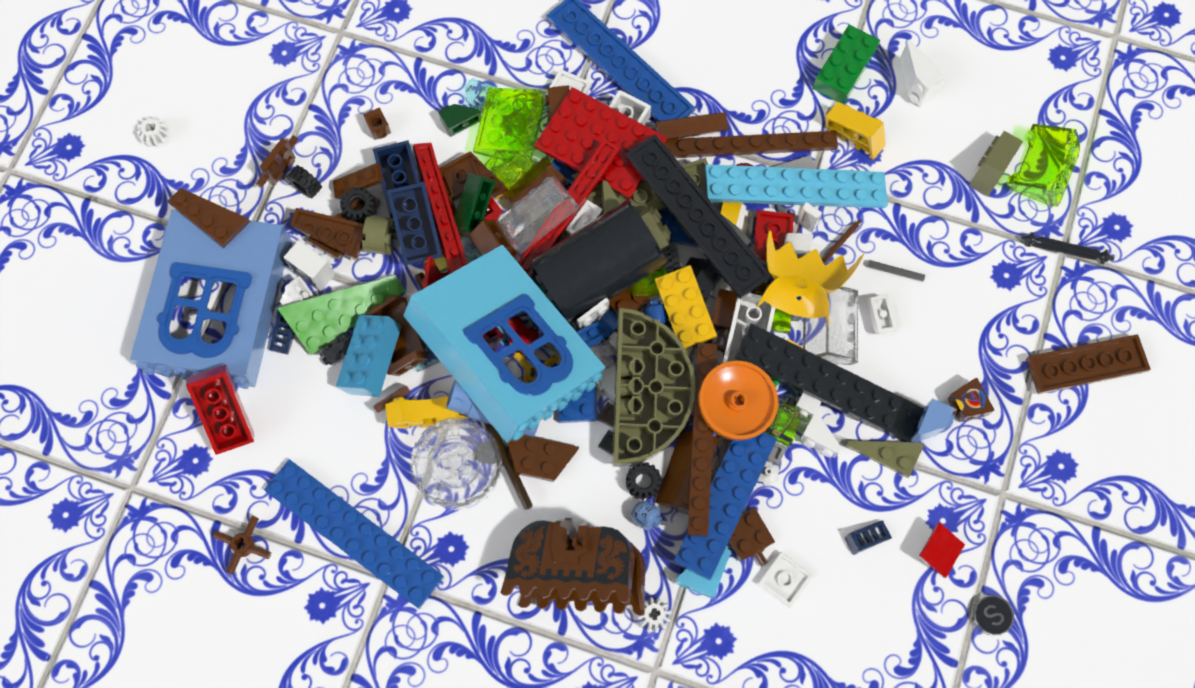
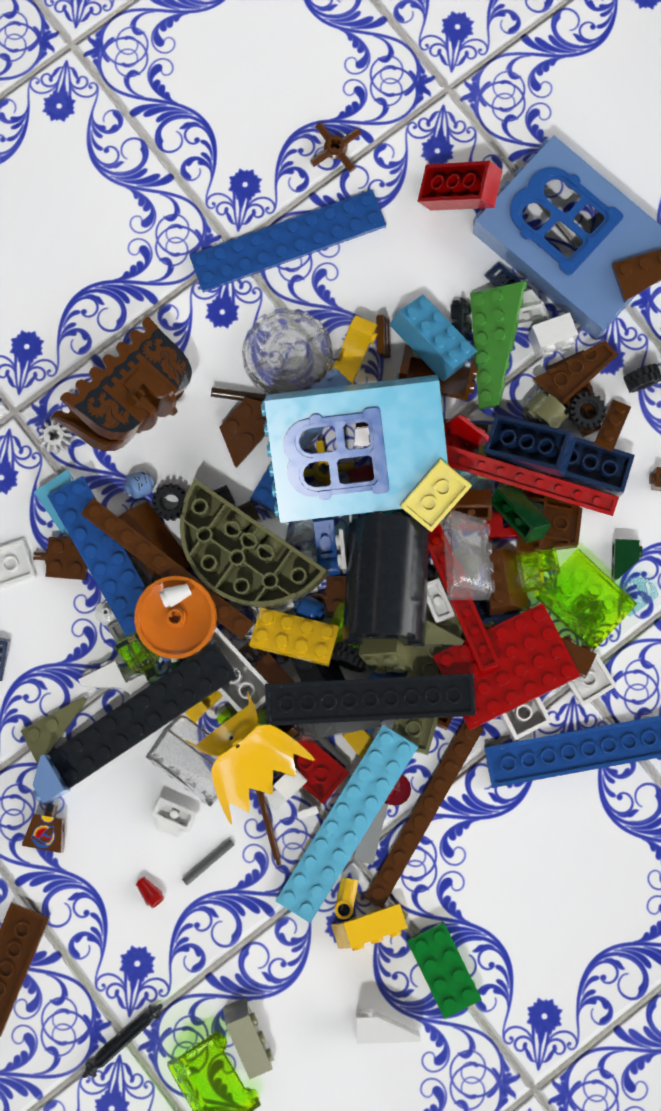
camera: 125 degrees right, 10 degrees up
reddish brown tile [655,112,729,140] -> none
none -> red cone [135,877,165,909]
none -> white cone [159,583,192,608]
none -> yellow piece [335,877,359,919]
none -> light yellow tile [400,458,472,532]

